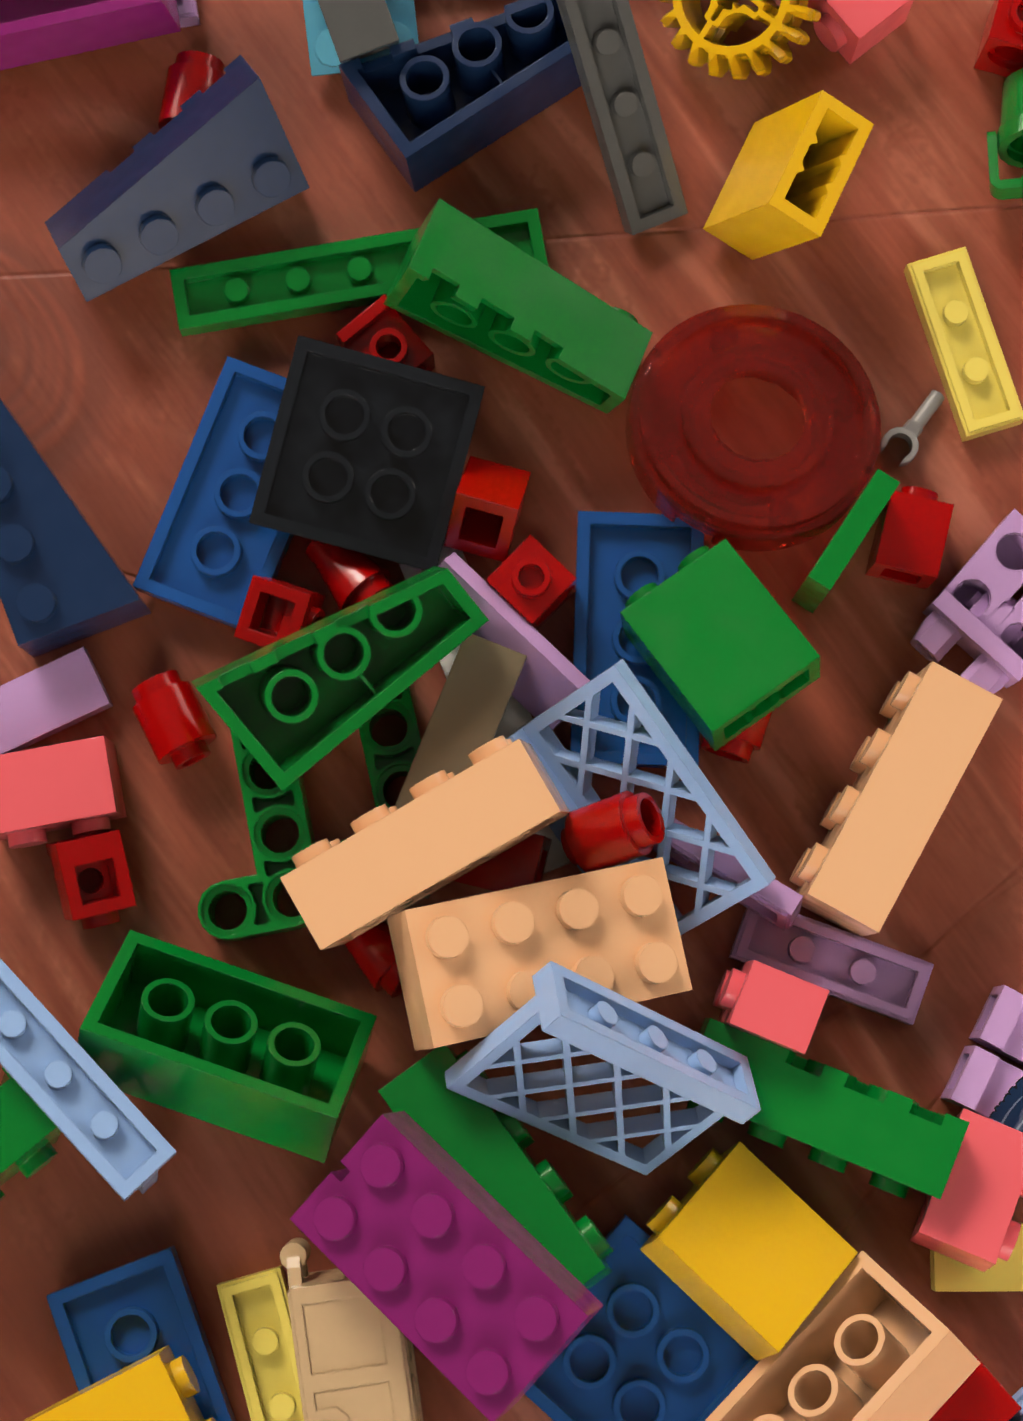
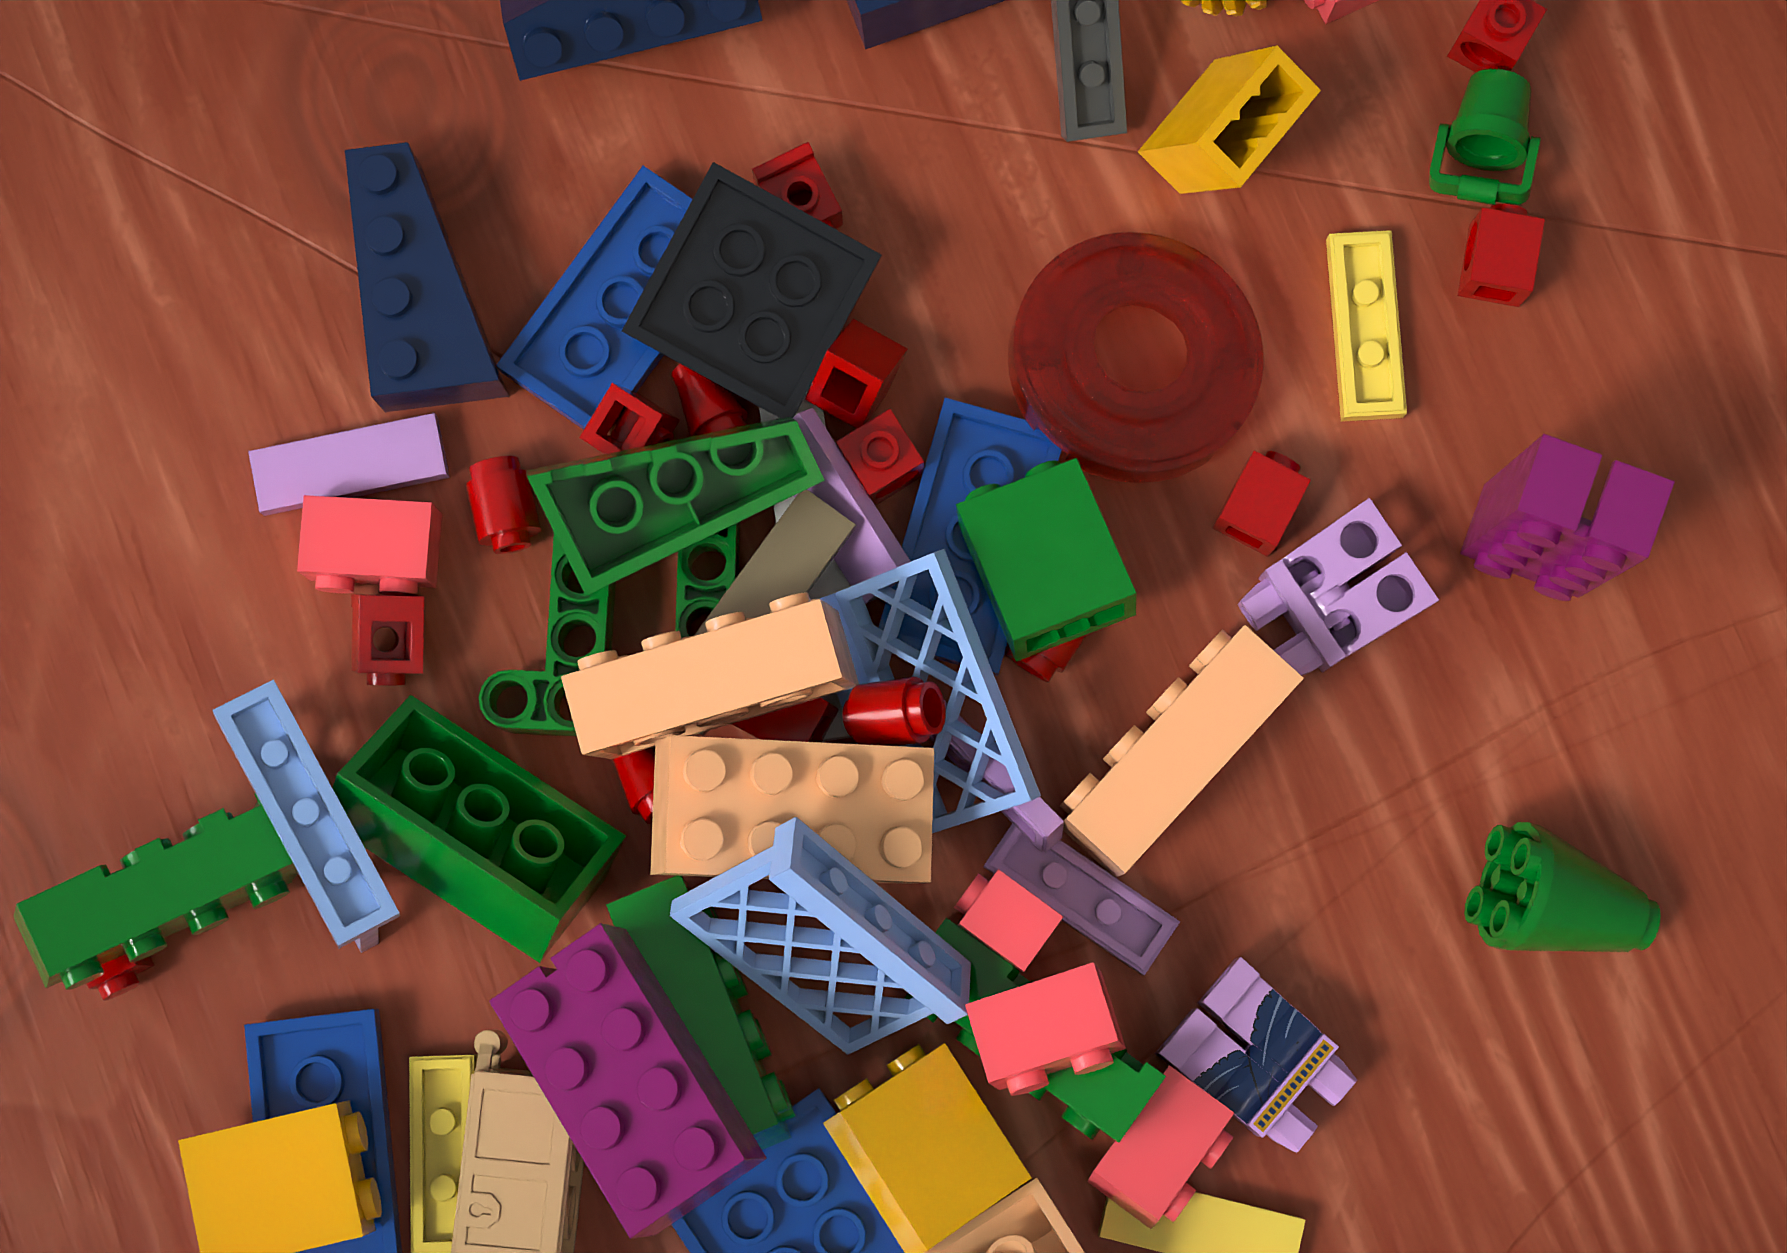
camera: 15 degrees right, 0 degrees up
green plate [170,208,549,337] -> none
green wedge [384,198,653,414] -> none
green tile [792,469,900,613] -> none
light grey hand [879,390,945,467] -> none
none -> coral brick [965,962,1126,1096]

